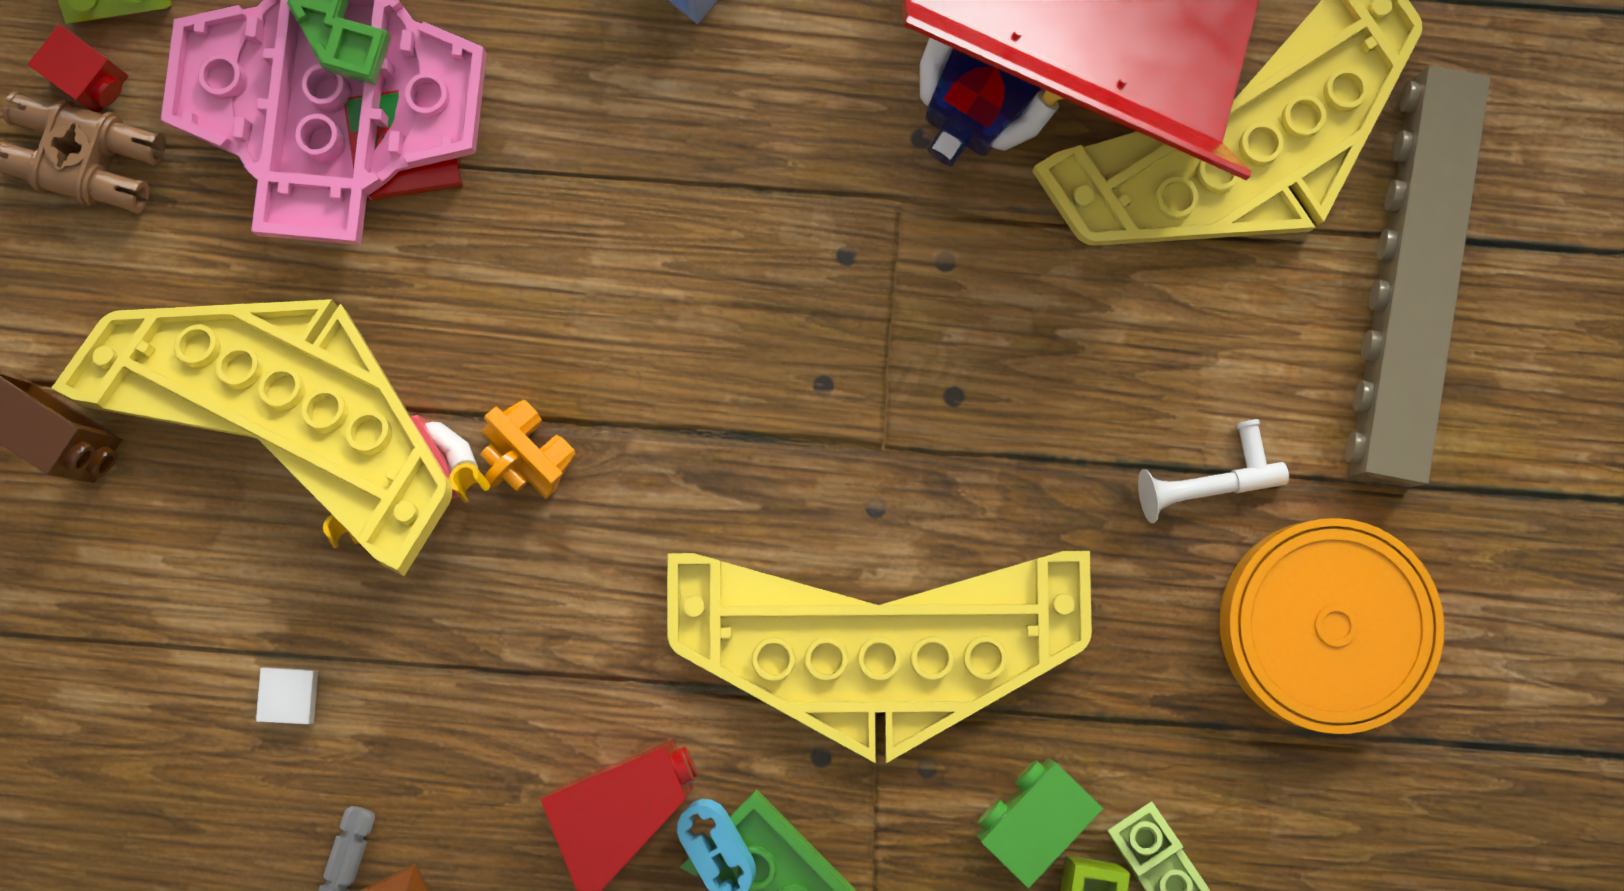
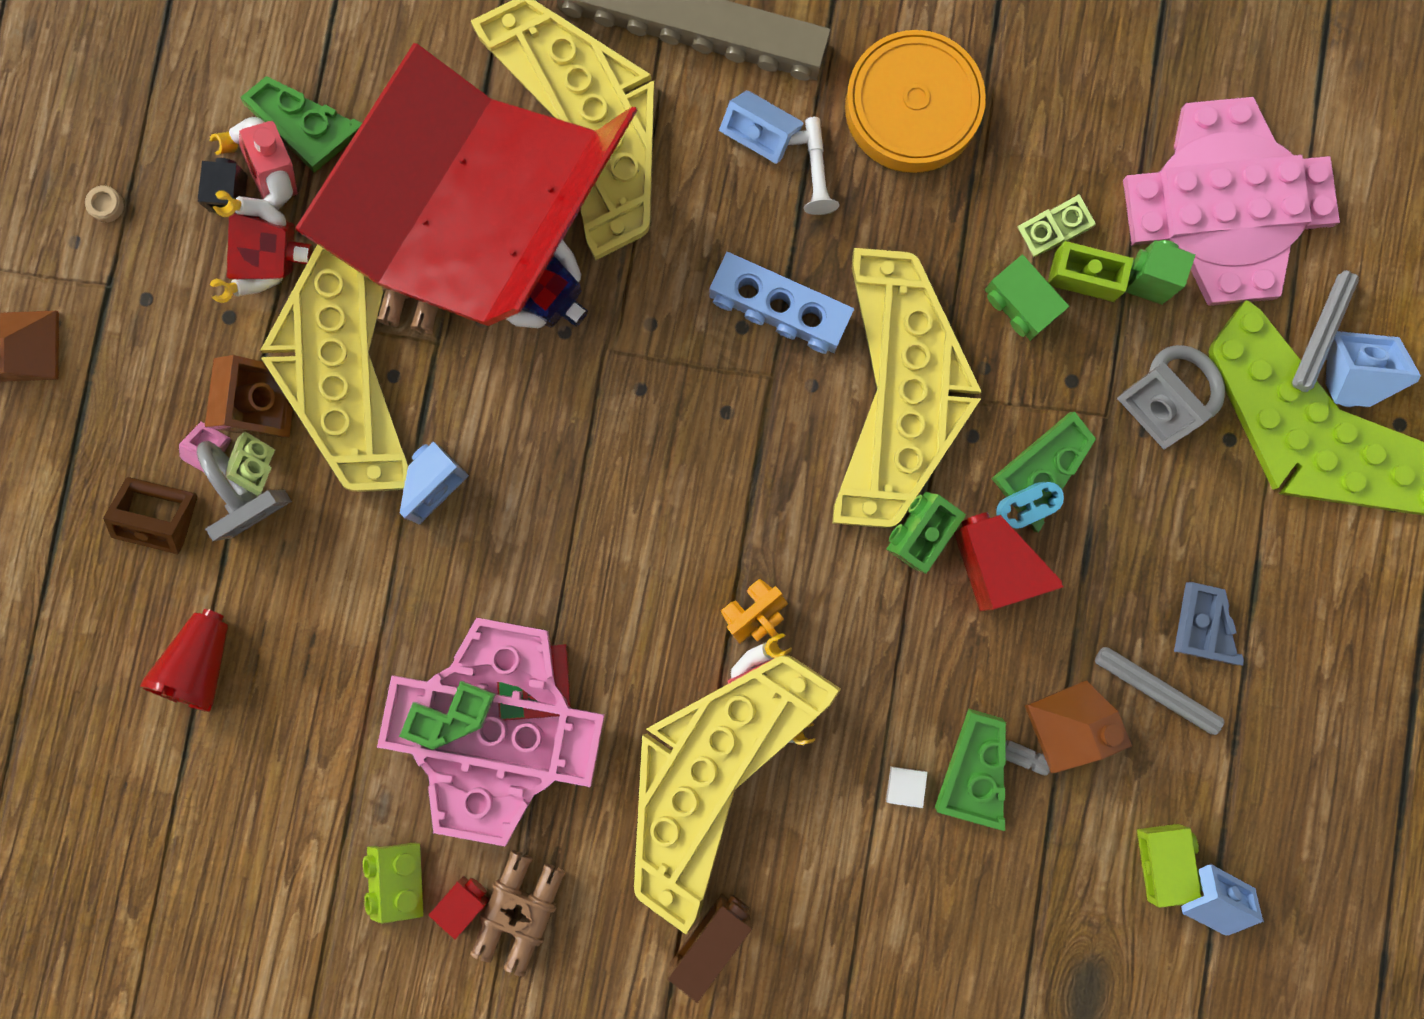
camera: 85 degrees left, 0 degrees up
none -> light blue brick [709,252,854,354]
none -> light blue panel [719,91,803,164]
none -> bright green brick [886,492,966,574]
none -> bright green wing [935,708,1006,831]

